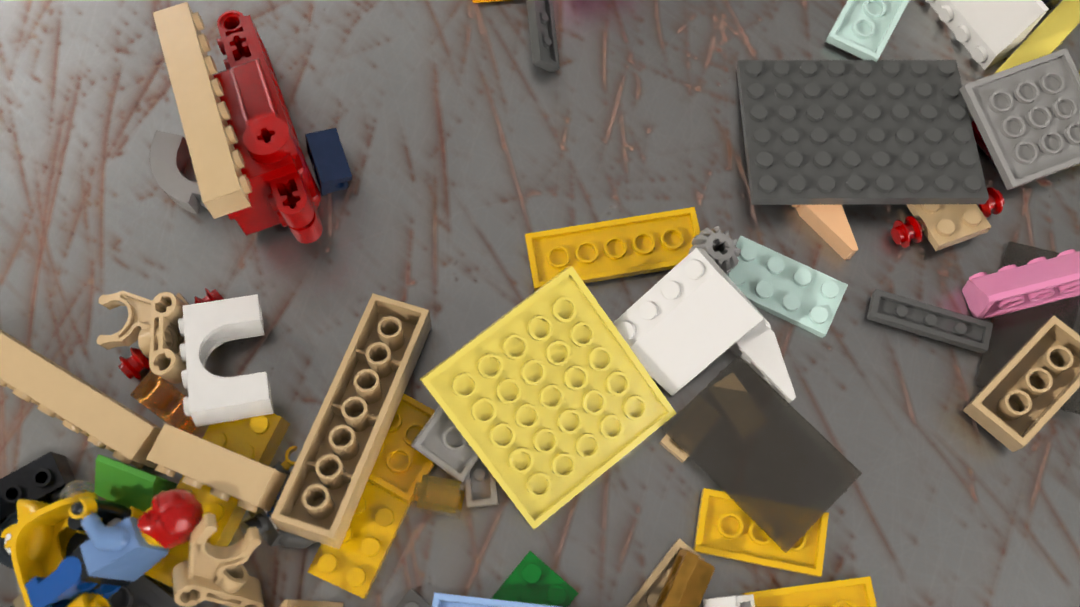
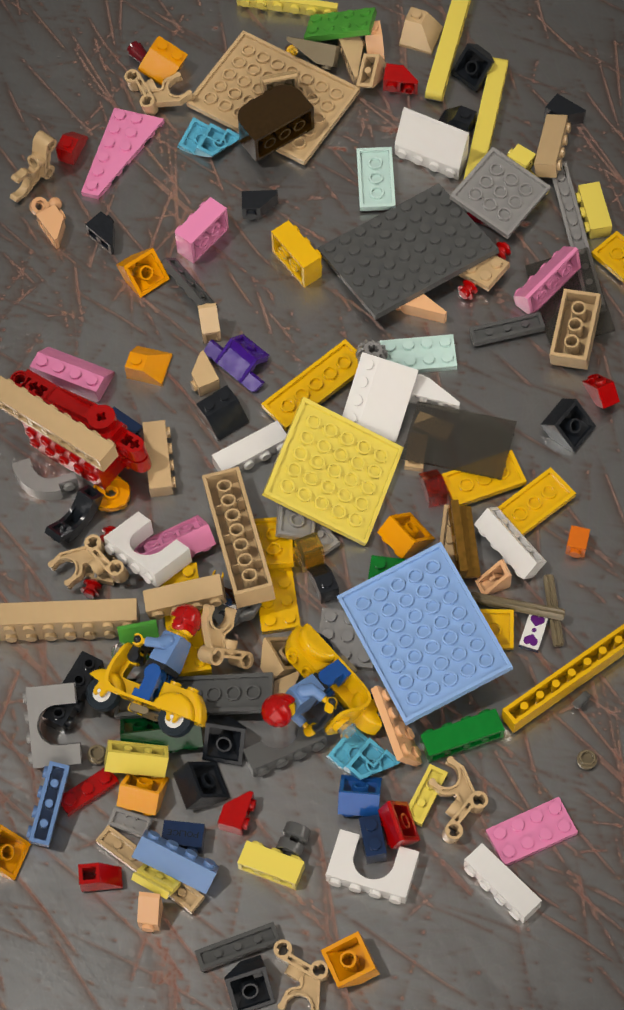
camera: 30 degrees left, 10 degrees down
clear orange brick [130,370,197,434] -> none
none -> bright pink slope [29,347,115,403]
none -> black arch [44,485,104,543]
none -> light orange plate [93,476,131,512]
none -> light orange slope [125,346,173,386]
none -> bright pink slope [134,515,216,559]
none -> tan brick [142,420,176,498]
none -> tan slope [190,350,220,397]
none -> black slope [196,385,249,441]
none -> tan slope [198,303,221,344]
none -> dark purple plate [204,334,270,392]
none -> white brick [212,421,287,472]
none -> yellow brick [271,220,323,288]
none -> black slope [307,563,339,604]
none -> light orange slope [377,512,435,559]
none -> clear red slope [418,469,448,508]
none -> black slope [540,398,596,453]
none -> red slope [582,374,620,409]

